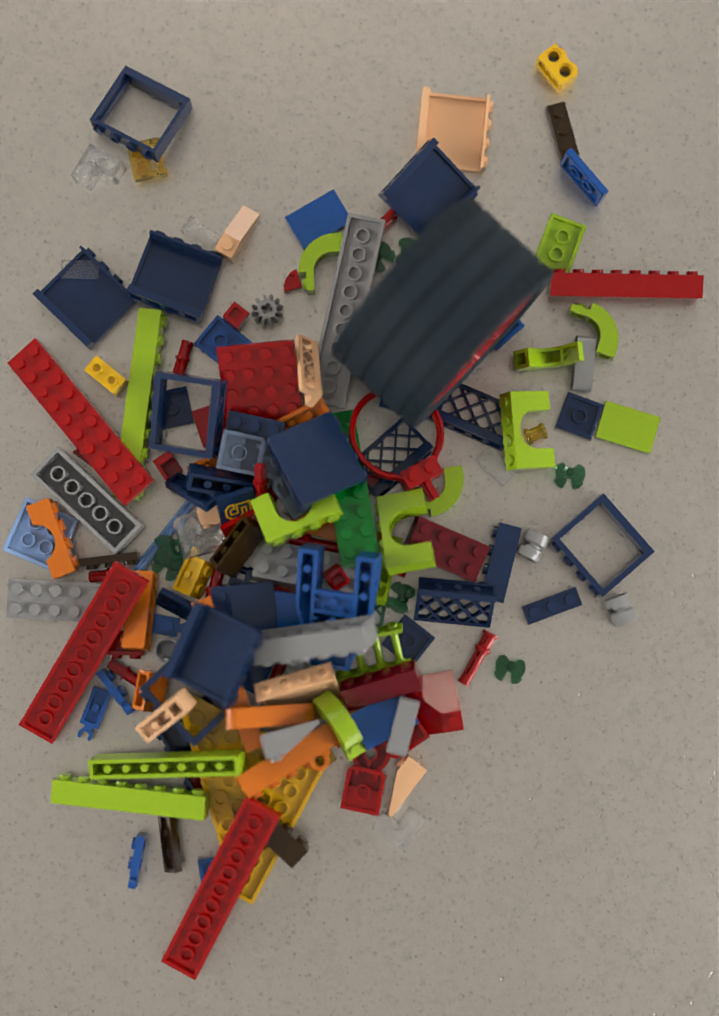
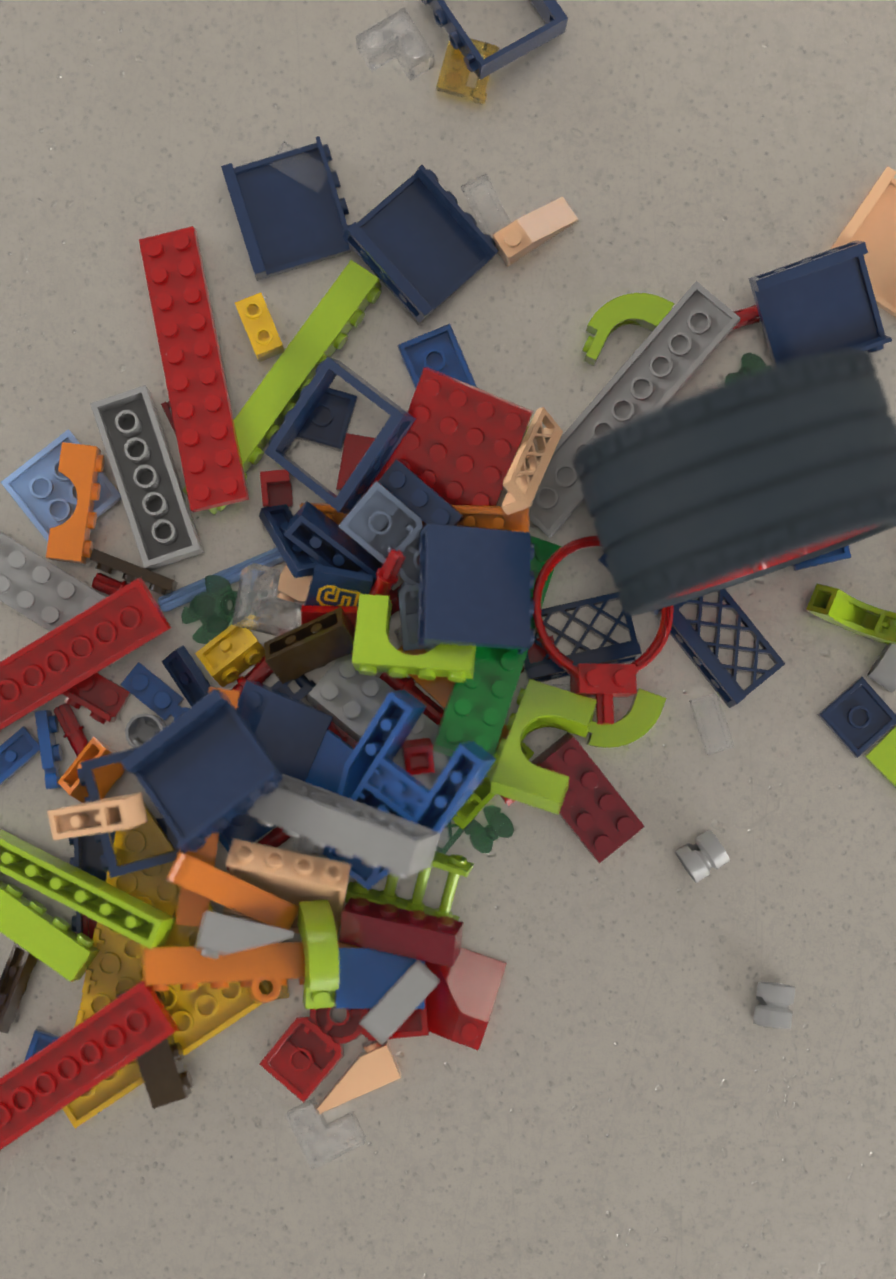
camera: 30 degrees right, 0 degrees up
orange brick [120,570,159,651] -> none
red axle [173,340,194,374] -> none
red panel [223,301,250,332] -> none
light grey gear [252,294,283,327] -> none
red tile [284,269,303,294] -> none
blue tile [285,189,348,250] -> none
clear green piece [375,241,395,273] -> none
dark blue tile [381,614,435,662] -> none
dark blue fence [414,577,497,628] -> none
red pin [458,629,499,687] -> none
dark blue brick [479,522,522,603] -> none
clear green piece [494,655,526,684] -> none
lime arch [499,391,556,471] -> none
dark blue plate [521,587,582,625] -> none
clear yellow bush [524,422,548,445] -> none
dark blue window [549,493,655,597] -> none
clear green piece [554,462,586,489] -> none

